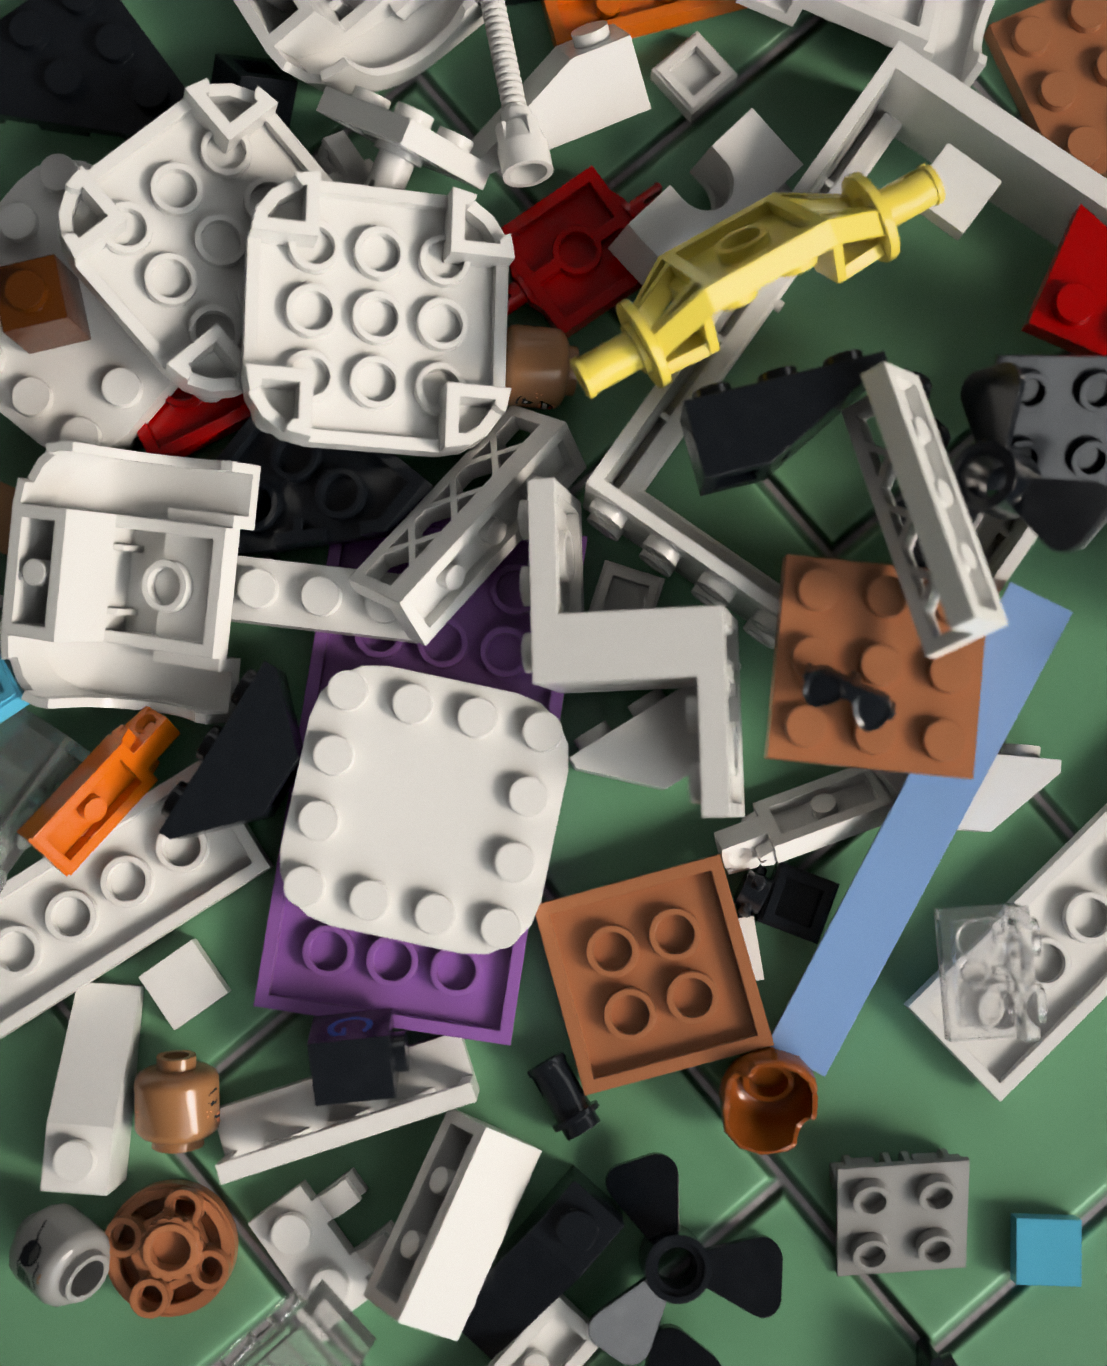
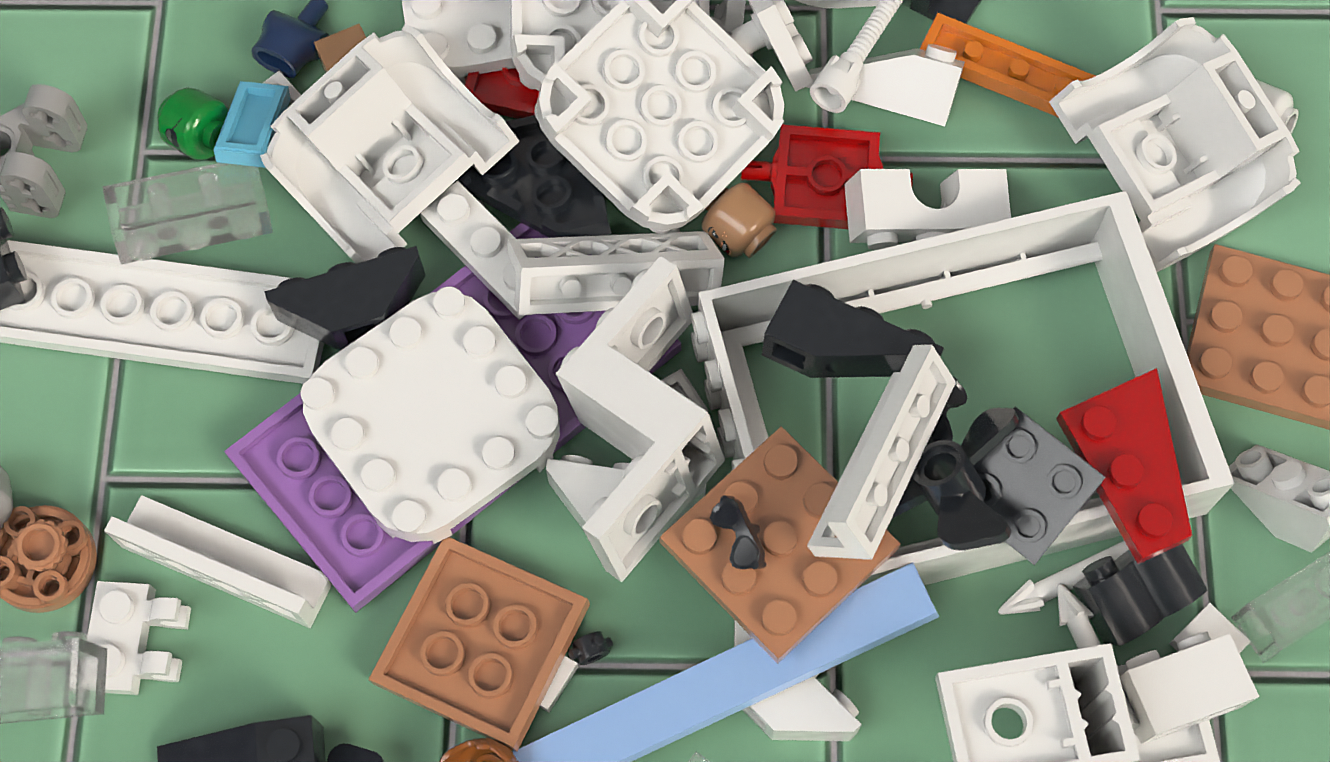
camera: 45 degrees right, 15 degrees down
orange hinge [17,706,181,876] -> none
white slope [40,981,144,1196] -> none
medium nougat head [134,1050,220,1154] -> none
white tile [138,938,232,1030] -> none
black brick [307,1008,410,1106] -> none
white brick [363,1109,542,1341] -> none
black pin [527,1051,601,1141] -> none
light yellow plate [569,163,945,399] -> none
white tile [650,31,738,123] -> none
white hinge [714,768,894,875] -> none
black tile [755,862,840,944] -> none
white tile [920,143,1002,241] -> none

